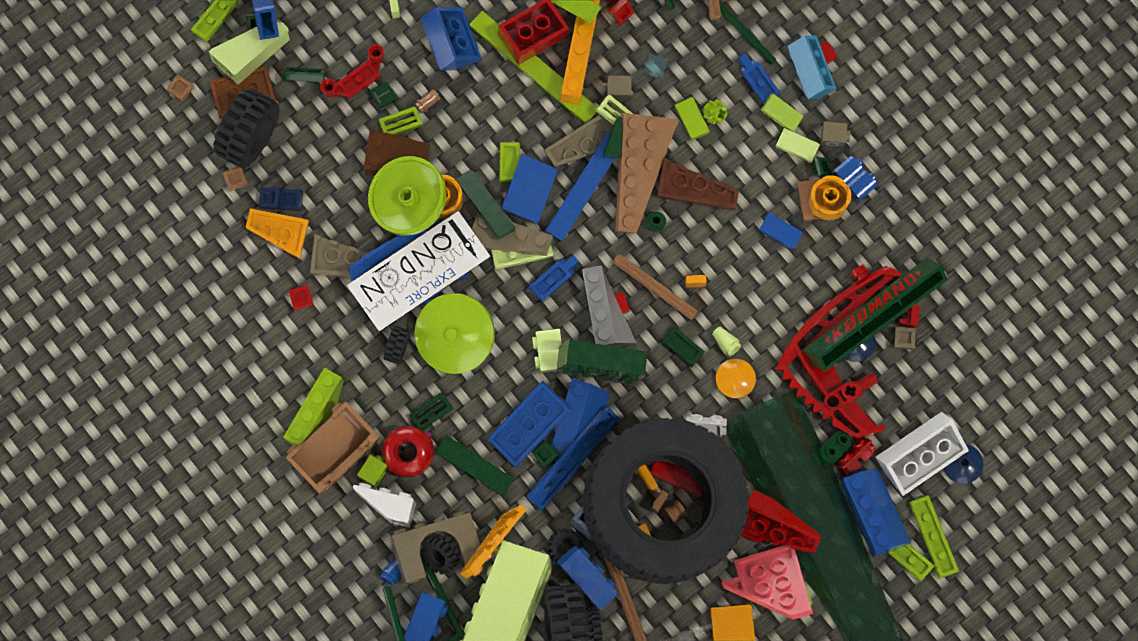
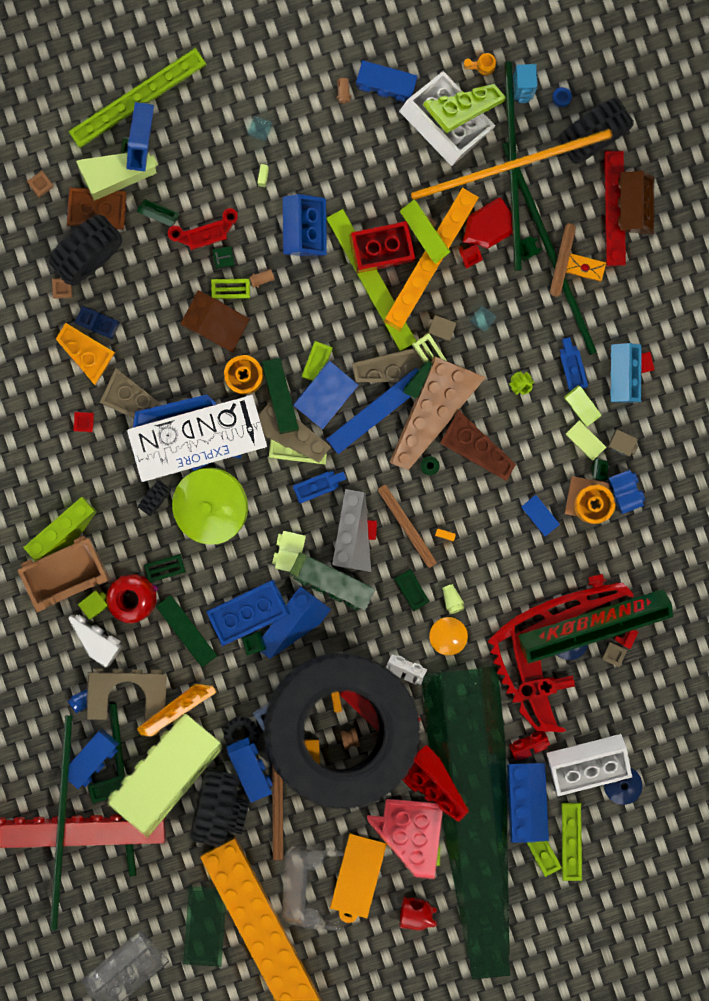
camera: 20 degrees right, 10 degrees up
lime dish [368,156,446,236] -> none
black tyre [421,534,461,575] -> none
blue tile [527,405,620,511] -> none
medium nougat tile [651,490,668,514] -> none
lime tile [675,97,710,141] -> none
dark green plate [817,431,851,465] -> none

